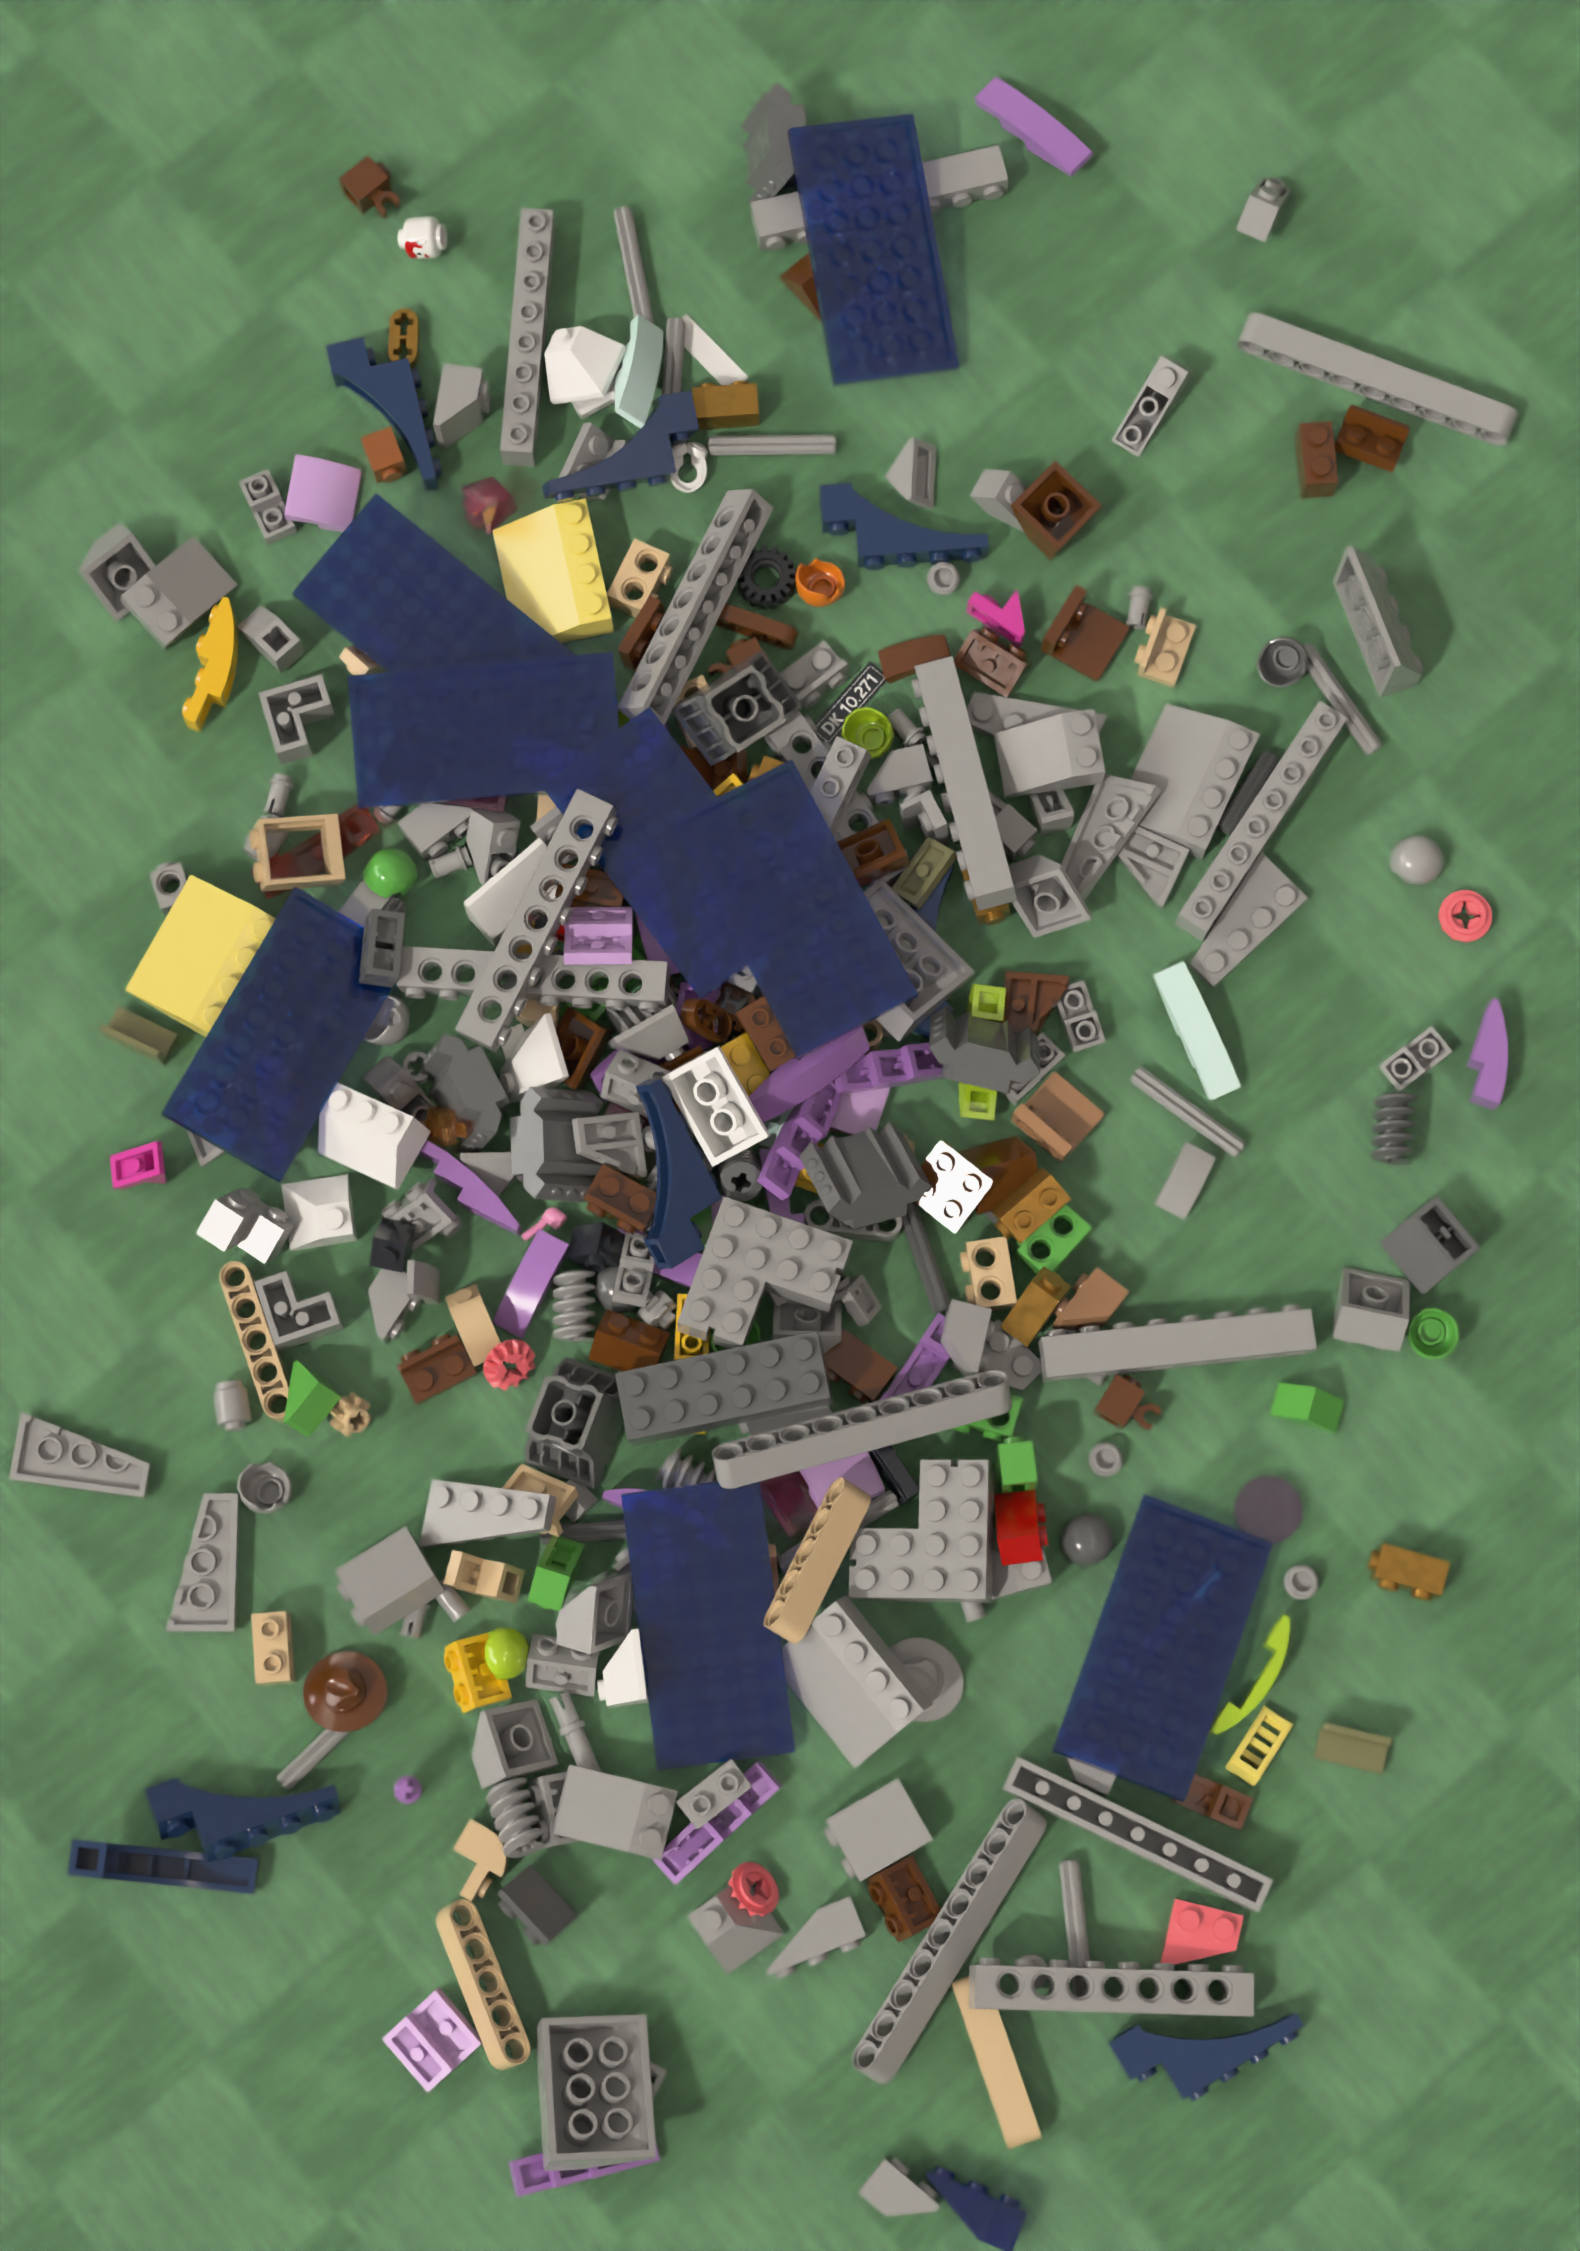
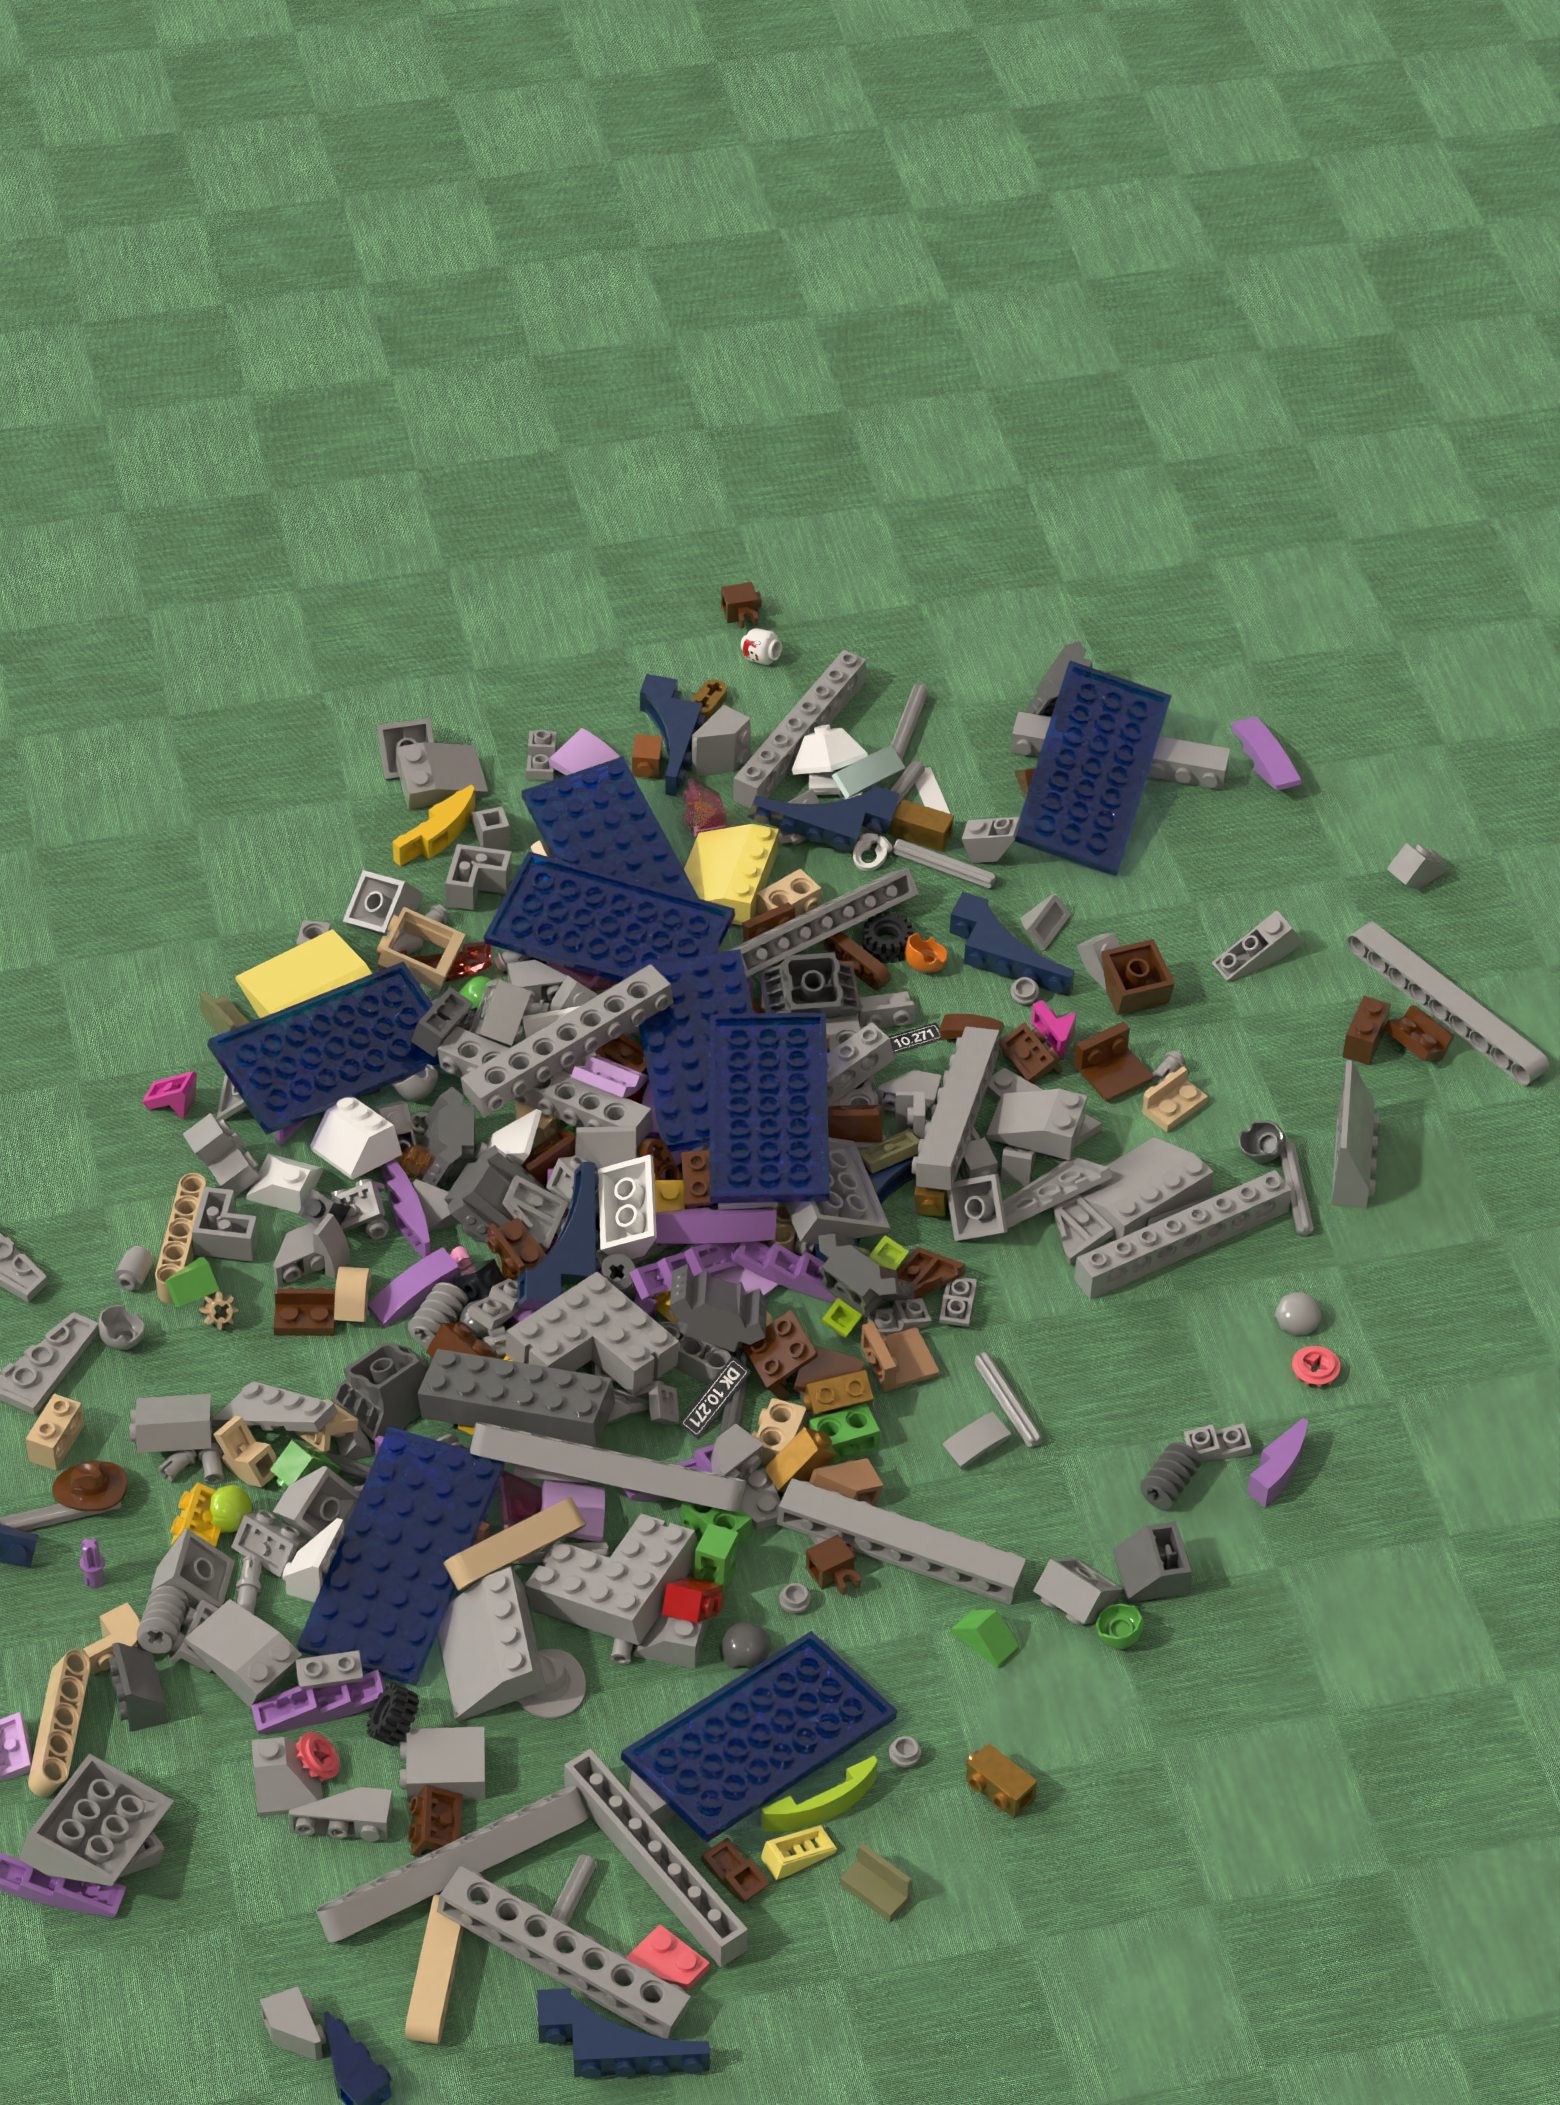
camera: 25 degrees right, 30 degrees down
coral gear [483,1339,536,1391] -> none
reddish brown brick [825,1328,898,1404] -> none
lime hair [842,707,894,760] -> none
black plate [868,1445,919,1507] -> none
light grey pin [887,708,926,748] -> none
light aqua slope [1152,961,1241,1100] -> none
light grey wing [1189,852,1308,990] -> none
tile [1234,1476,1302,1545] -> none
none -> light grey slope [343,870,423,935]
none -> black tyre [367,1683,419,1747]
none -> light grey slope [469,979,533,1046]
none -> black sticker [679,1356,751,1439]
none -> light grey slope [962,817,1021,863]

